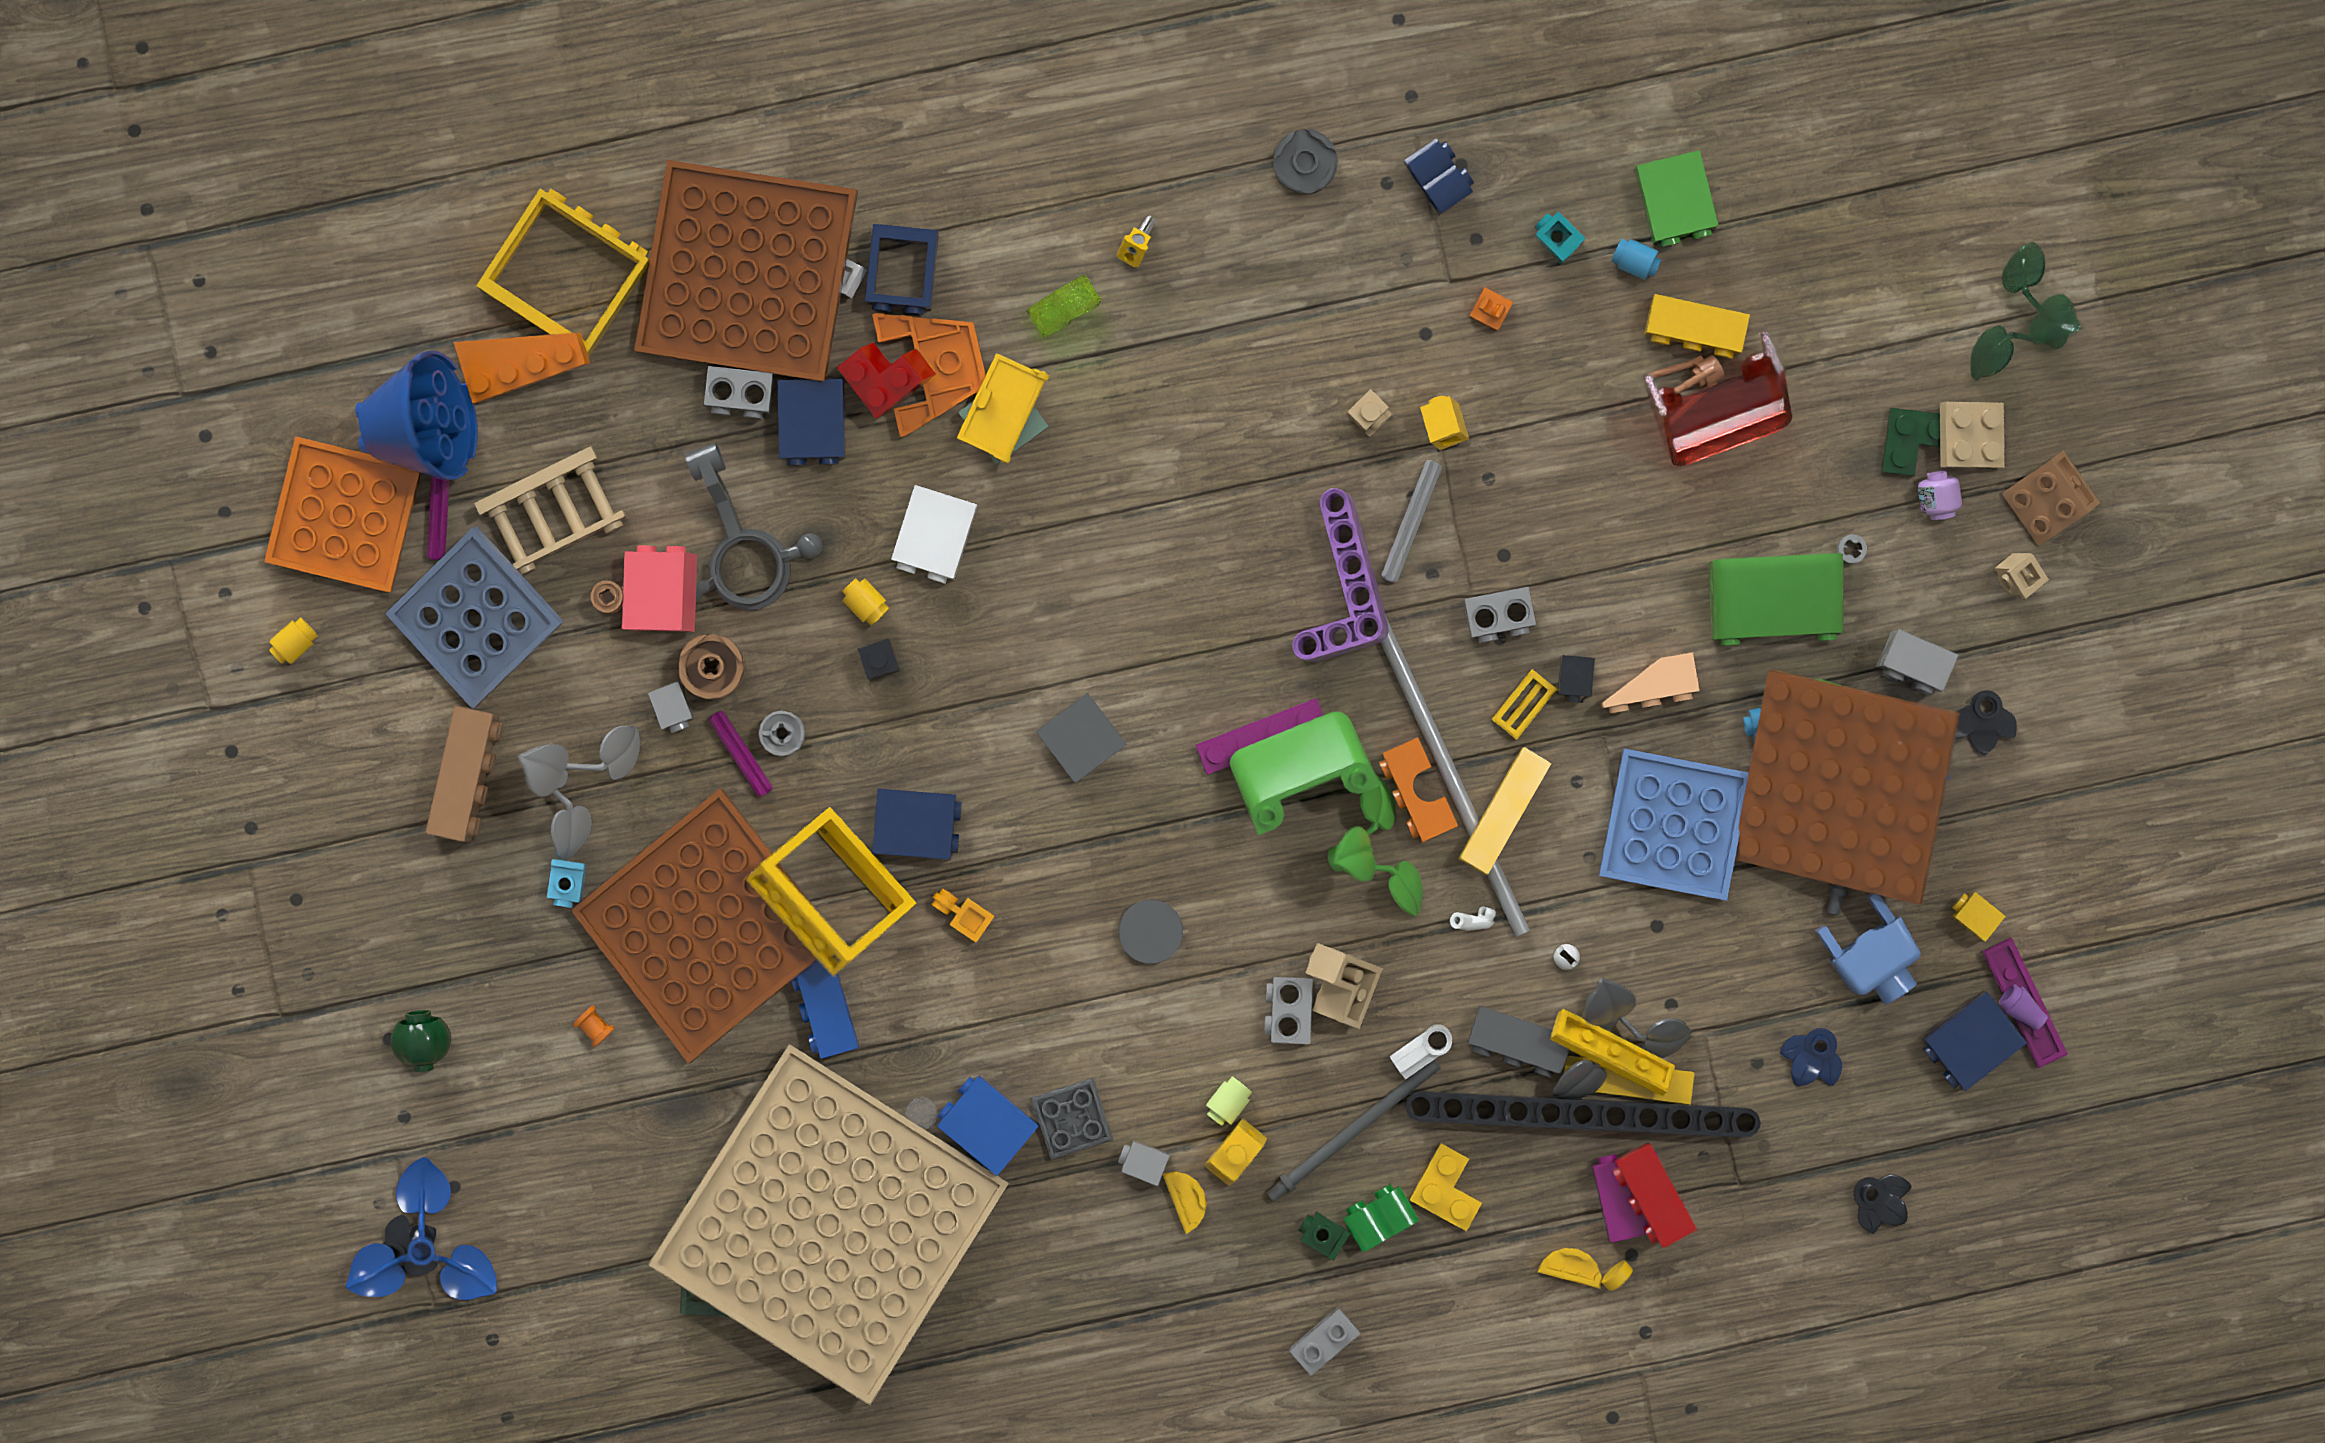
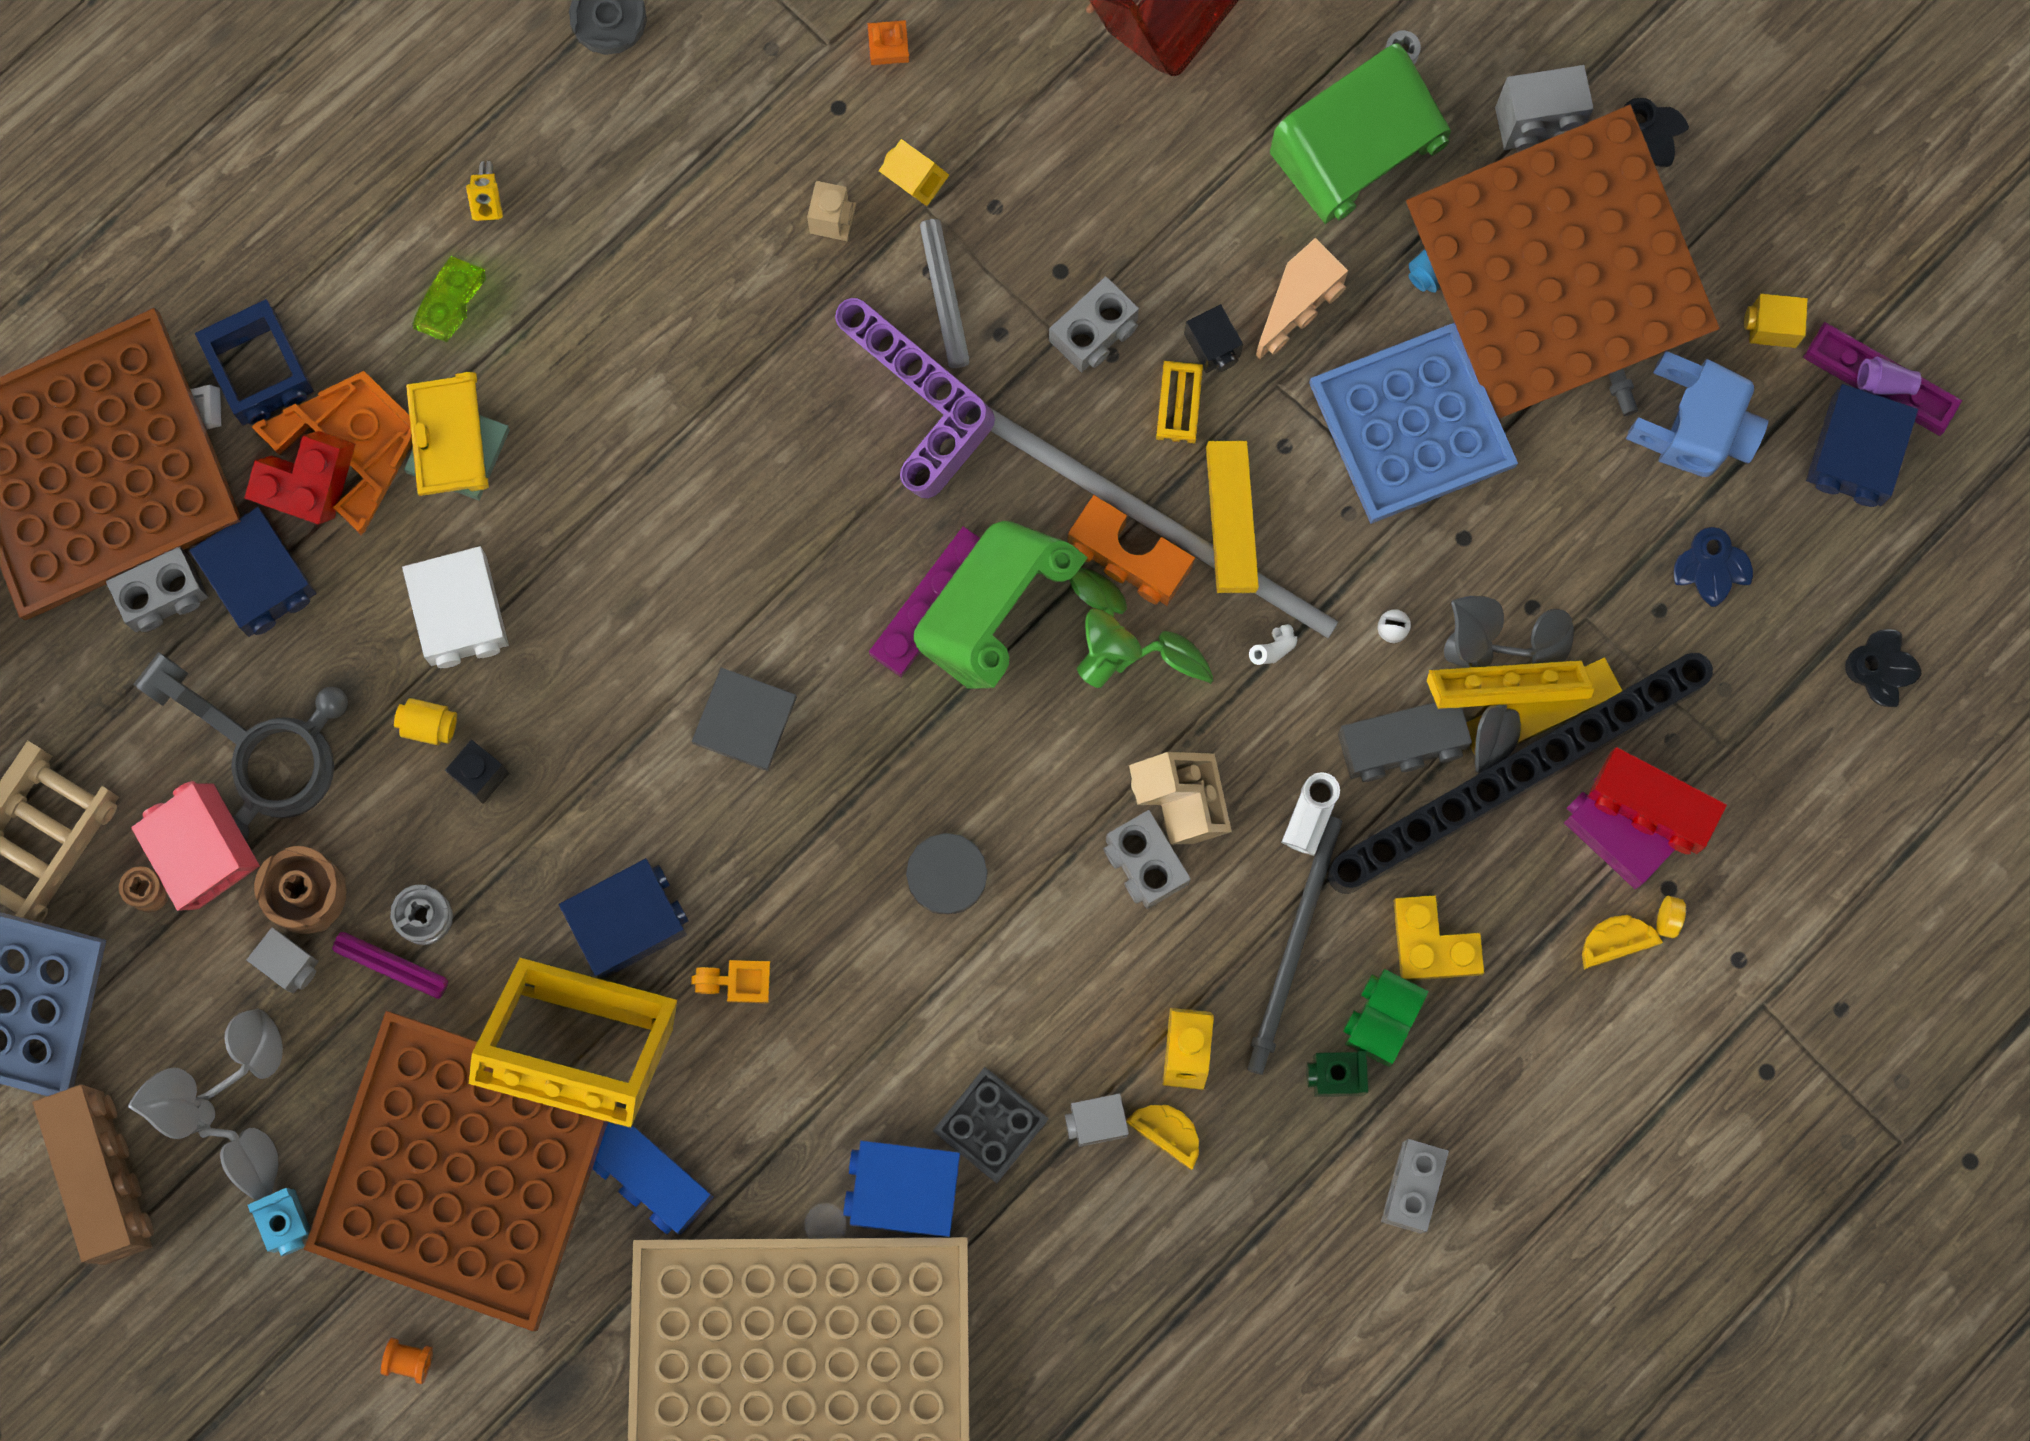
camera: 35 degrees left, 10 degrees down
yellowish green brick [1206,1076,1252,1126] -> none

